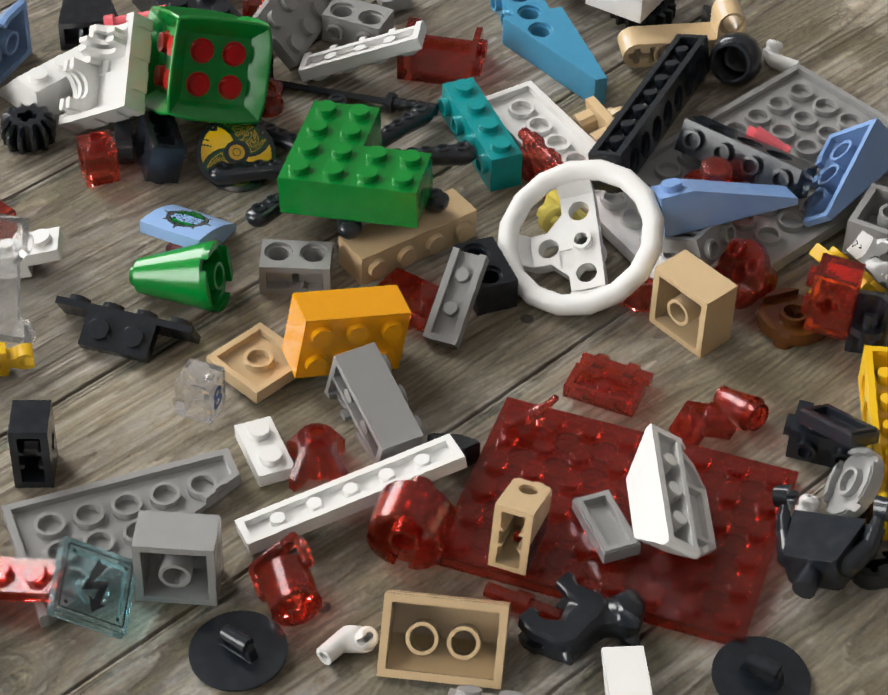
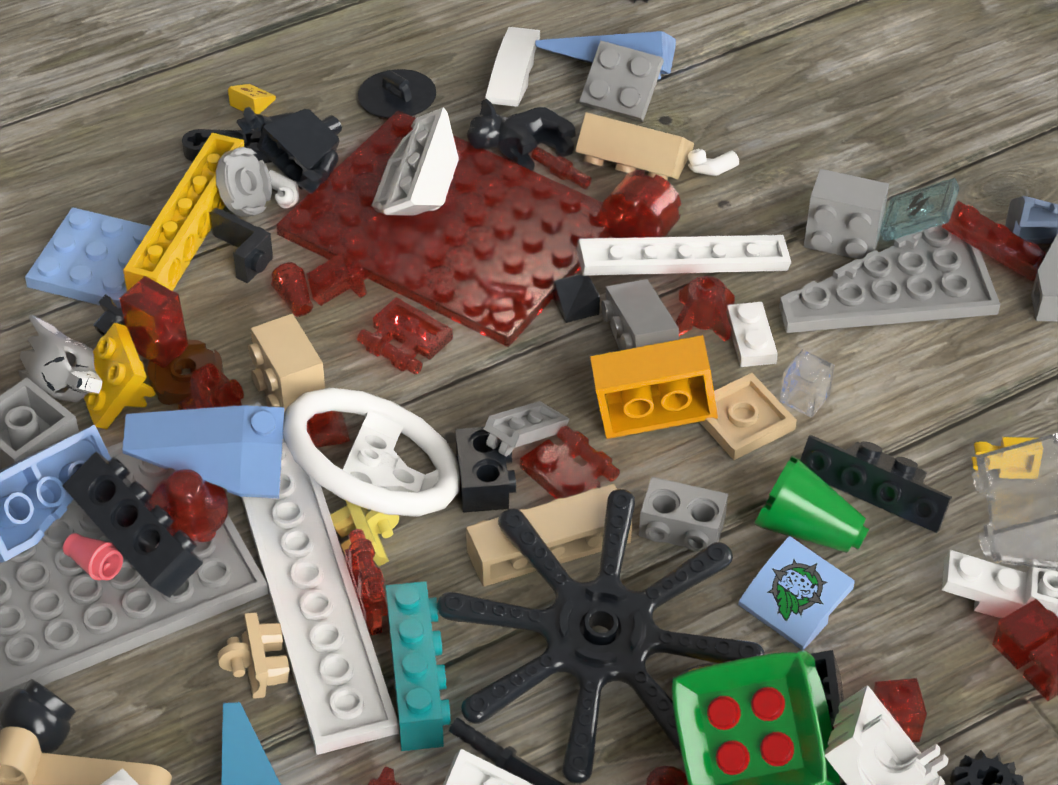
camera: 165 degrees left, 5 degrees up
black brick [7,400,58,488] -> none
black shield [188,610,288,692] -> none
clear red piece [248,532,322,627] -> none
green brick [277,100,433,228] -> none
tan torso [487,478,552,576] -> none
light grey tile [572,489,641,564] -> none
black brick [588,34,710,194] -> none
black tile [798,404,880,448] -> none

